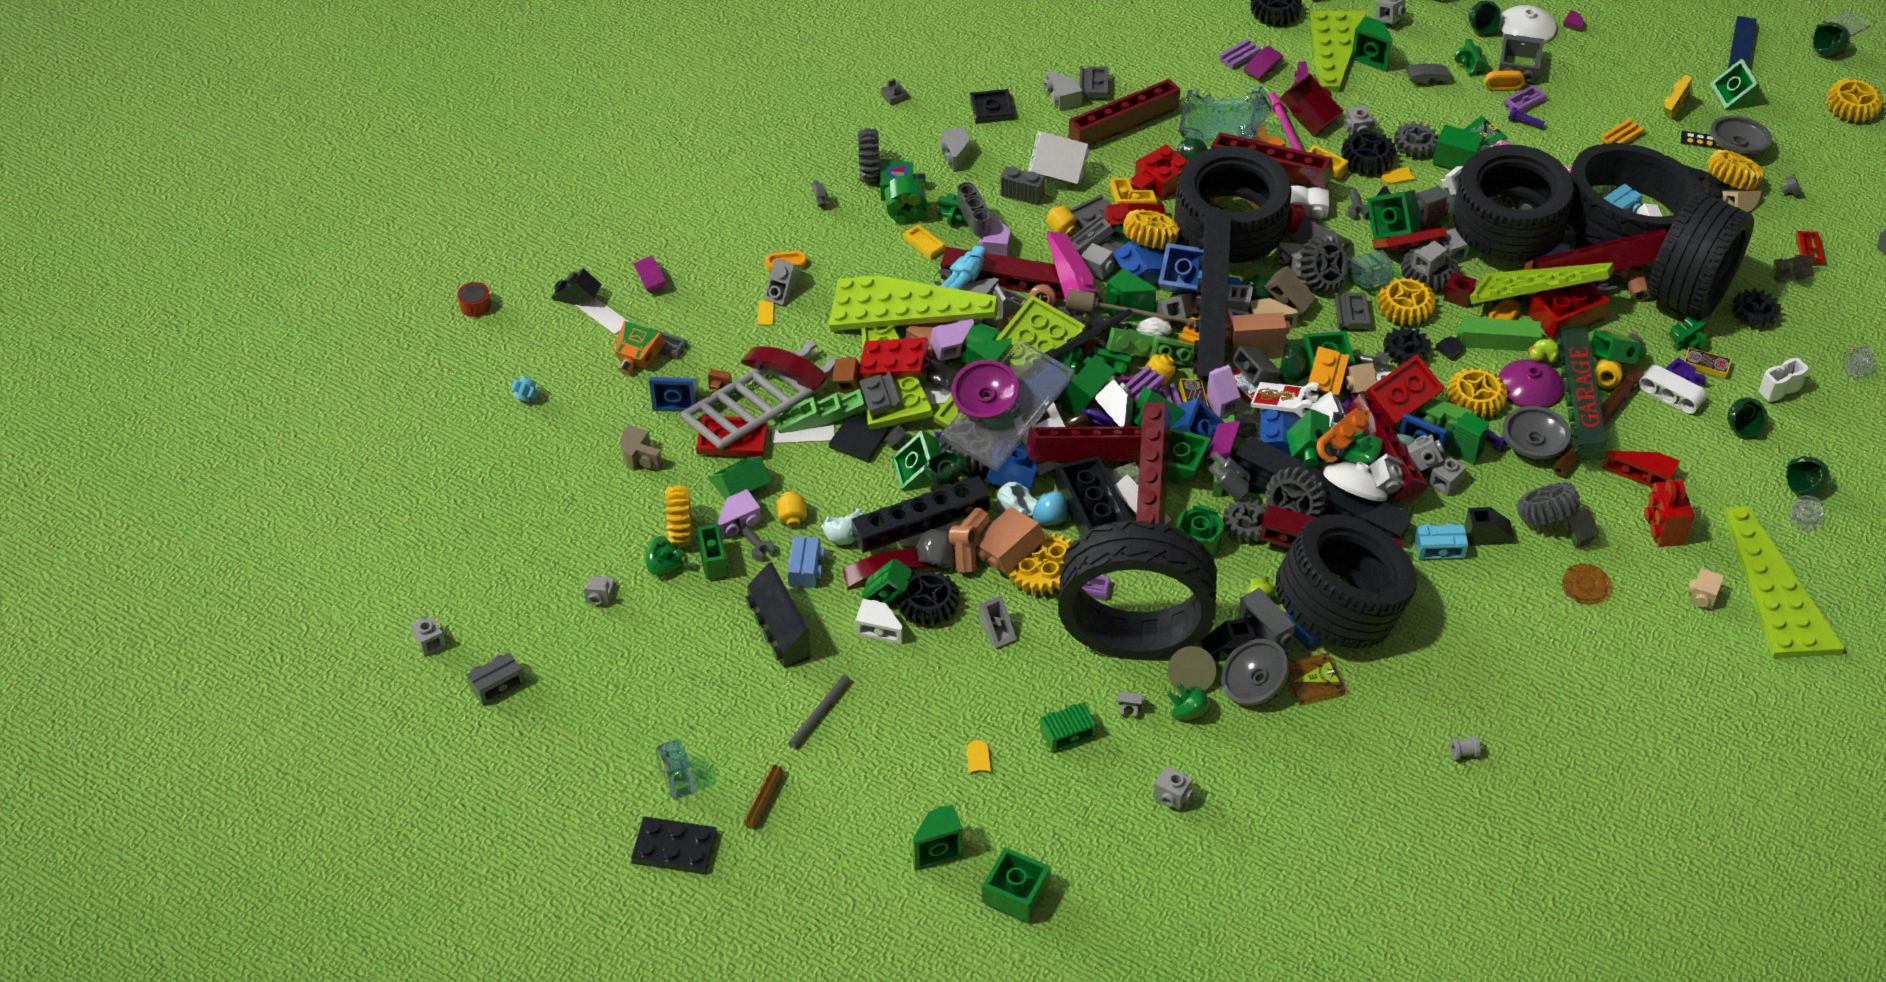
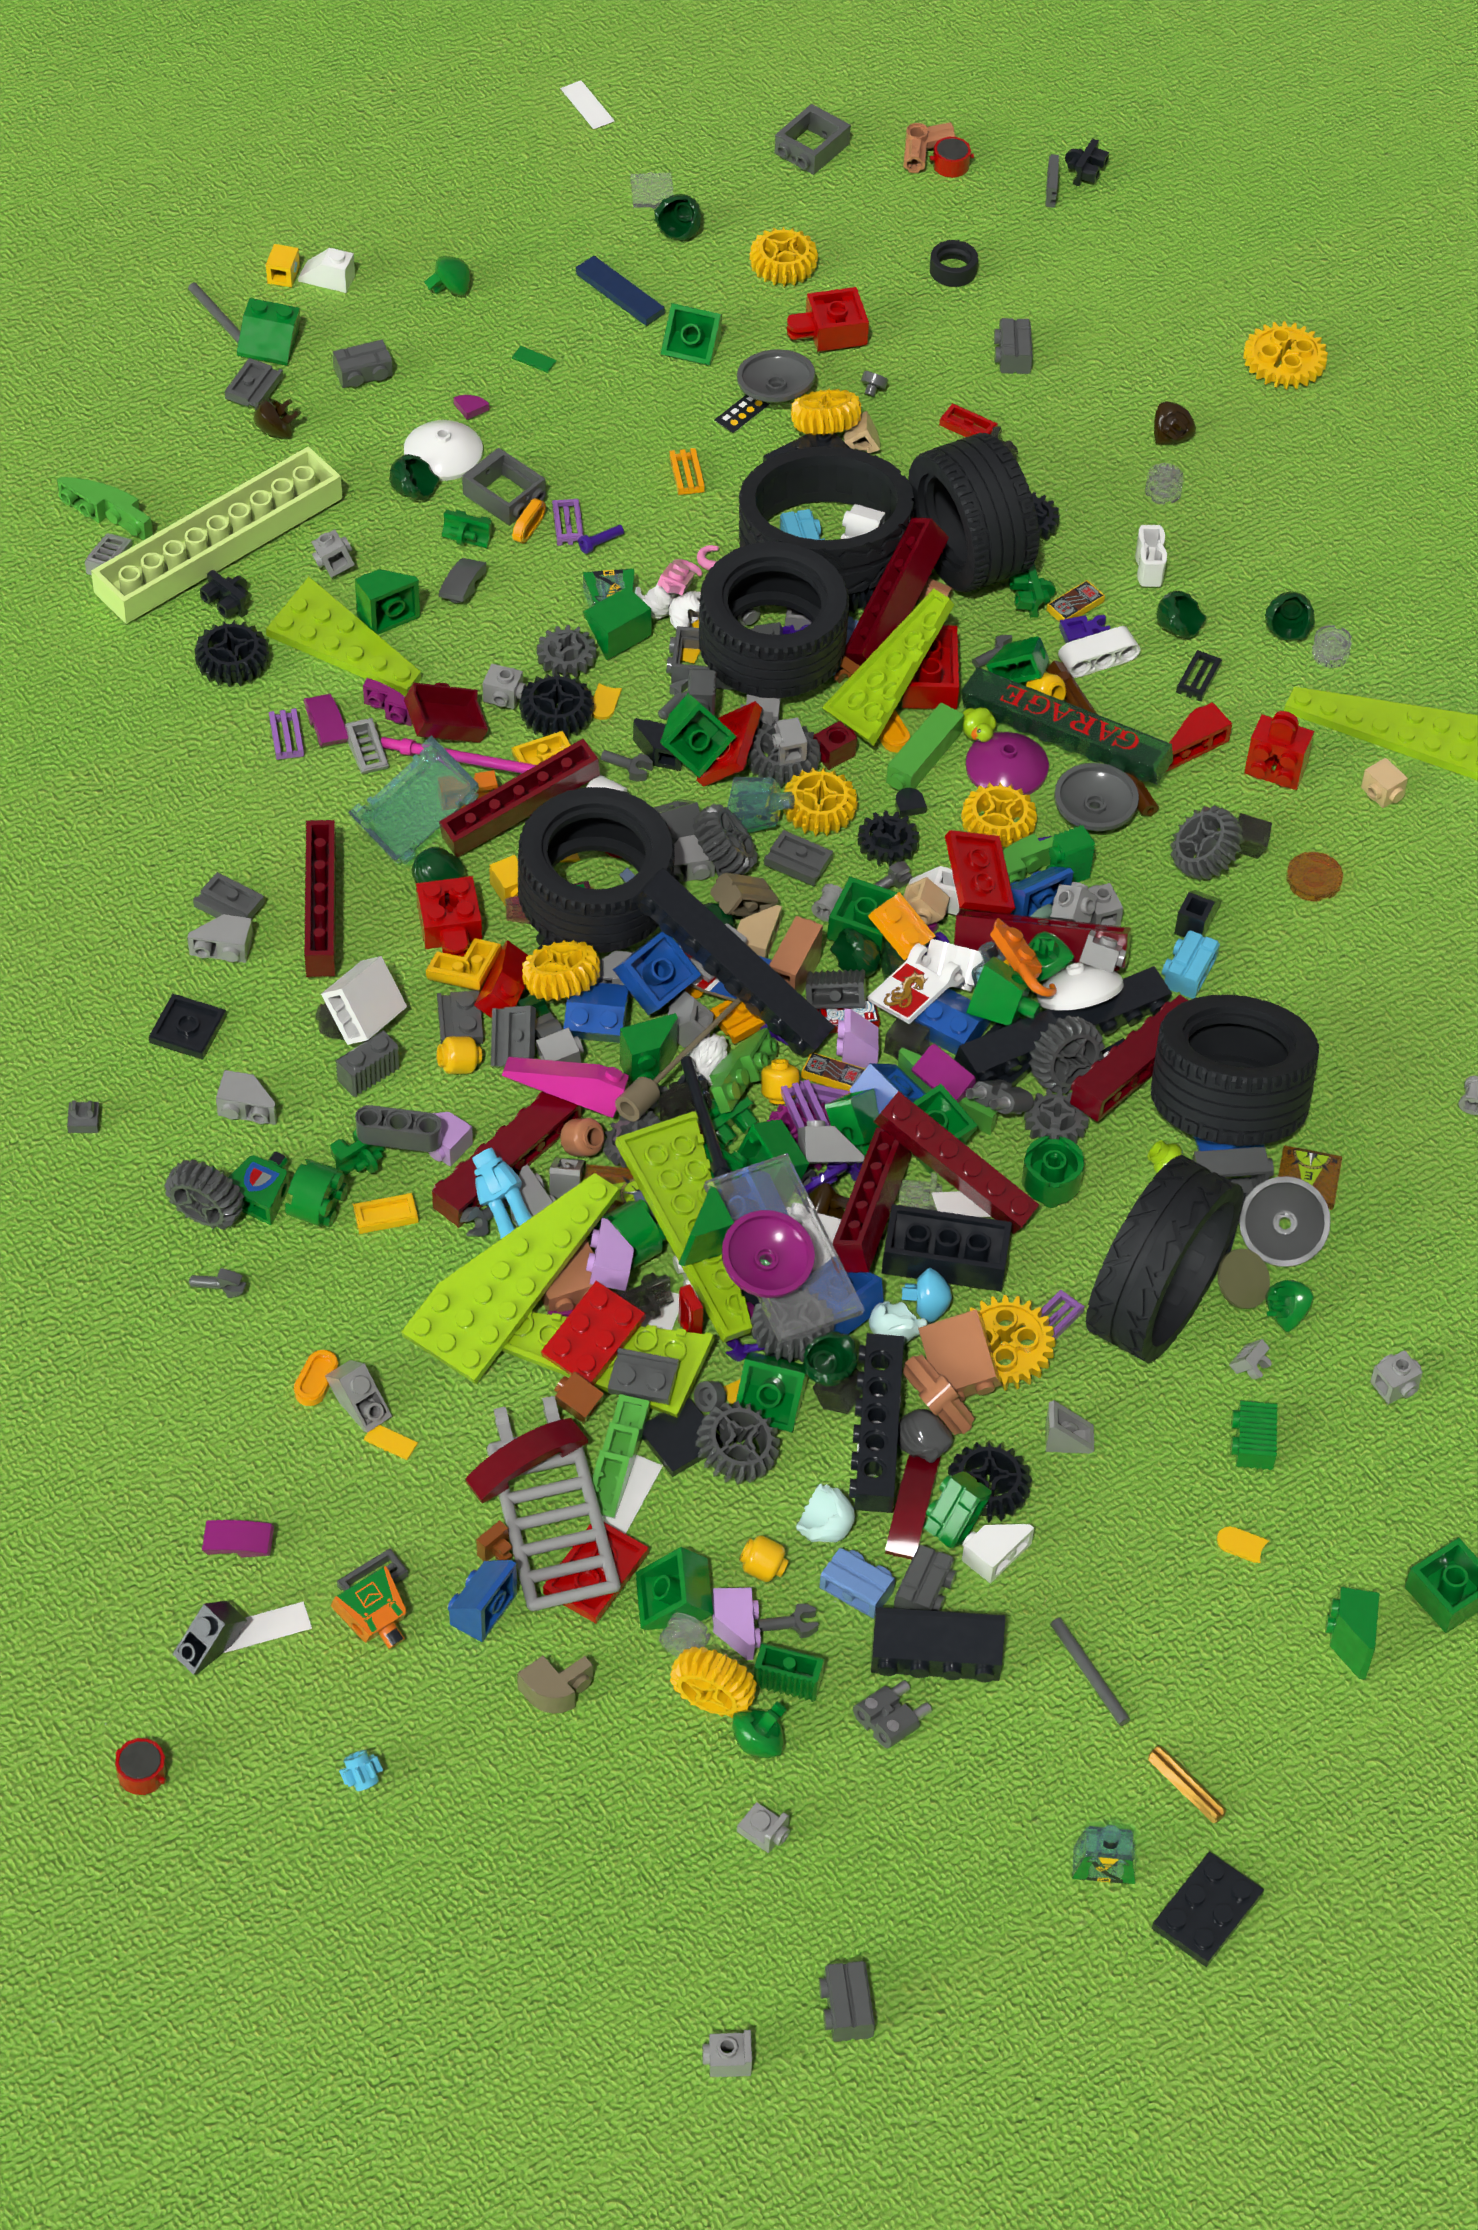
camera: 65 degrees left, 5 degrees up
white tile [1441,166,1462,195] -> none
yellow wing [1663,75,1693,119] -> none
none -> light grey slope [345,718,389,774]
none -> green window [512,346,557,373]
none -> clear wheel [659,1613,711,1657]
none -> red tile [678,1284,703,1334]
none -> dark grey gear [695,1401,780,1485]
none -> red brick [787,287,869,352]
none -> dark grey piece [853,1681,932,1749]
none -> dark grey brick [894,1545,957,1611]
none -> black tile [1176,650,1222,702]

